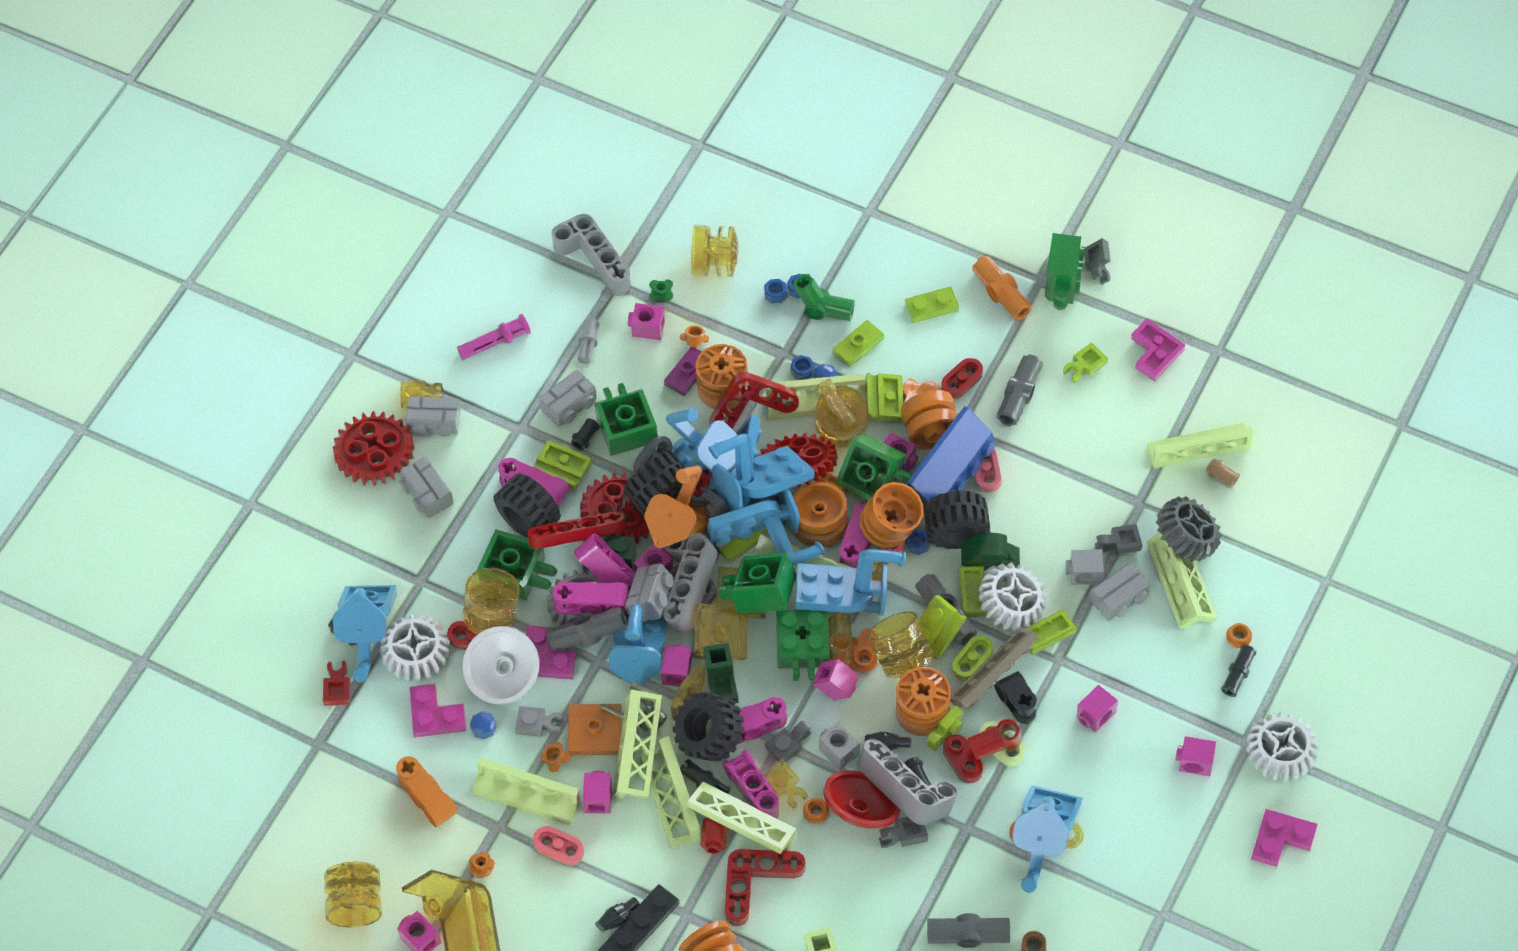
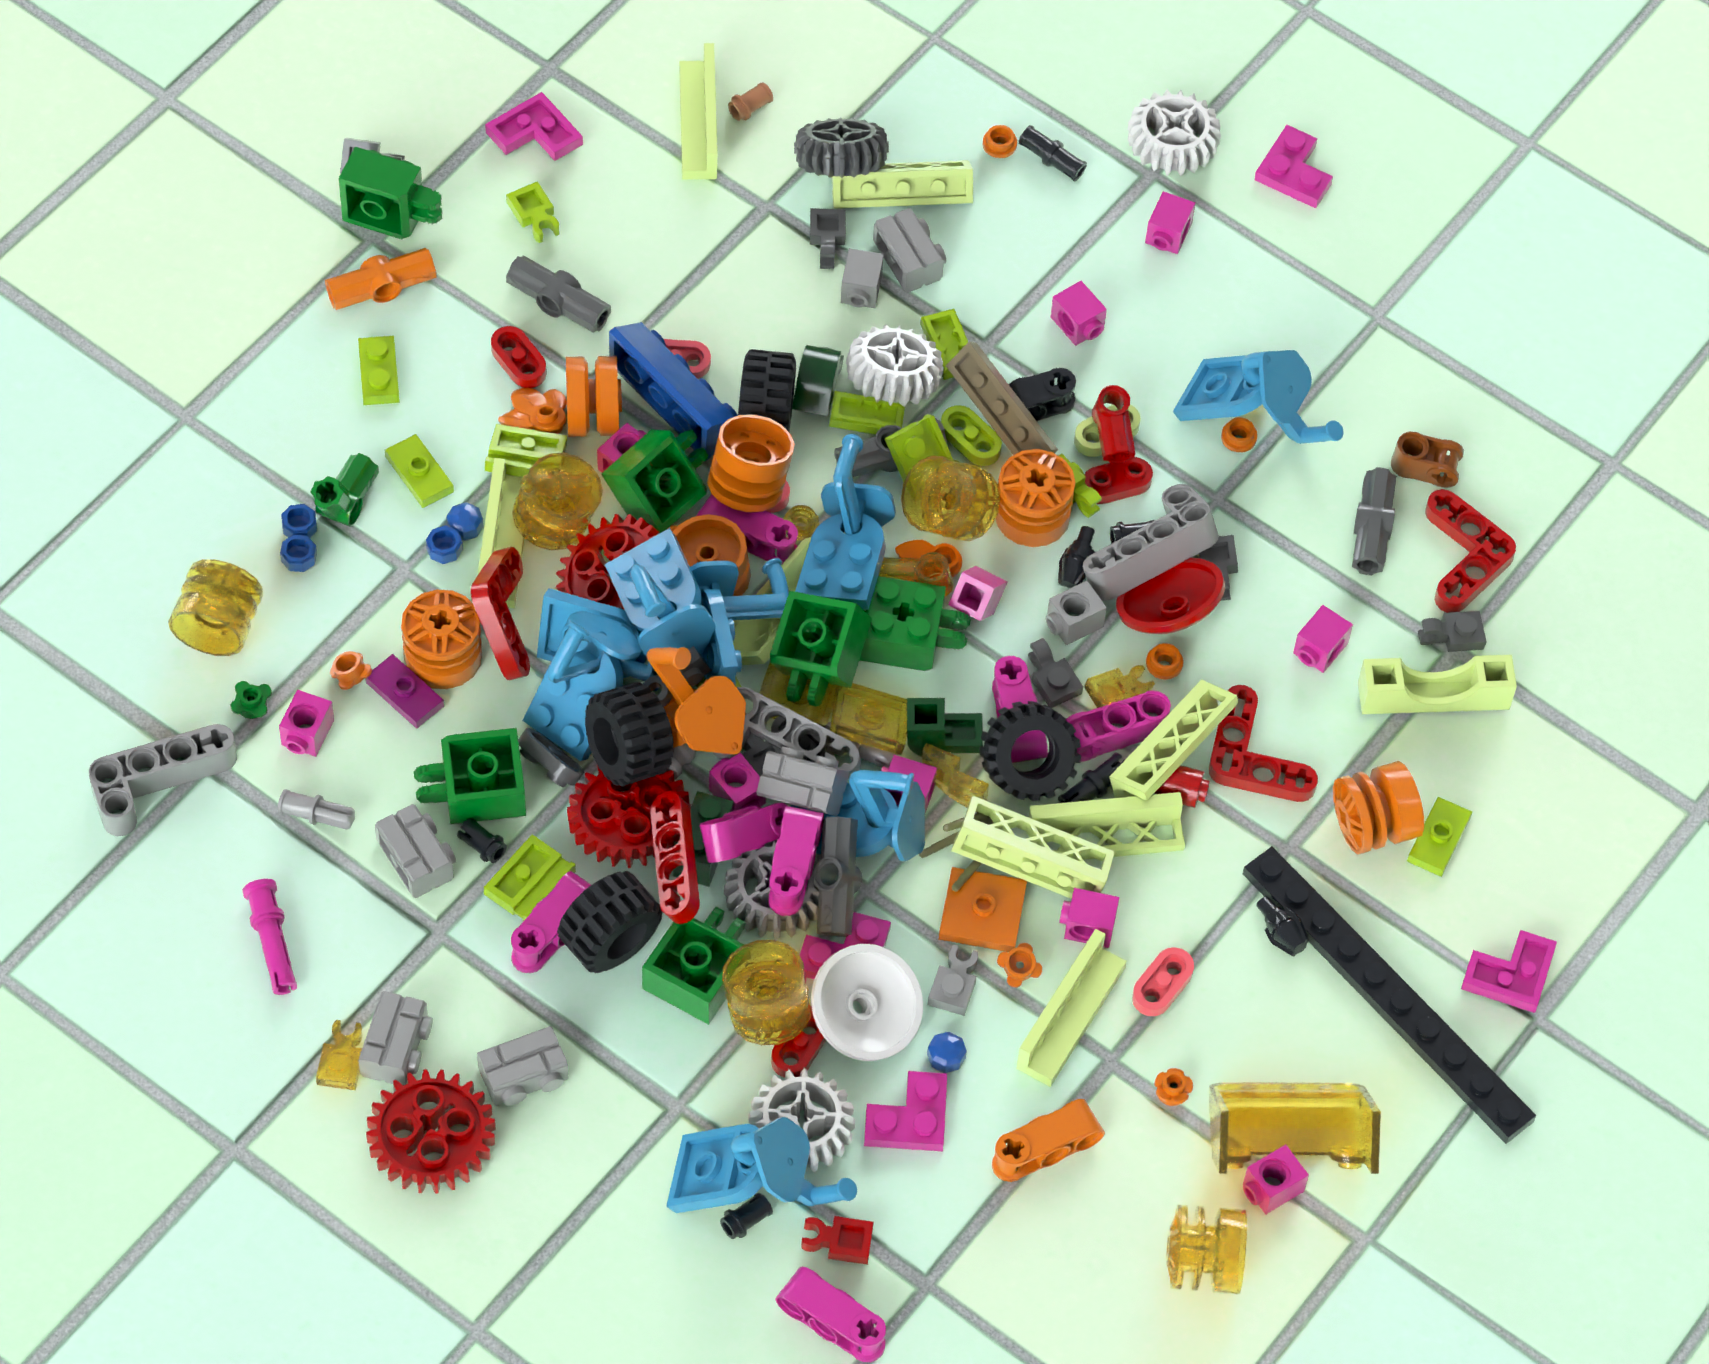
camera: 85 degrees left, 0 degrees up
none -> dark pink piece [775,1266,886,1362]
none -> dark pink brick [1293,605,1353,673]

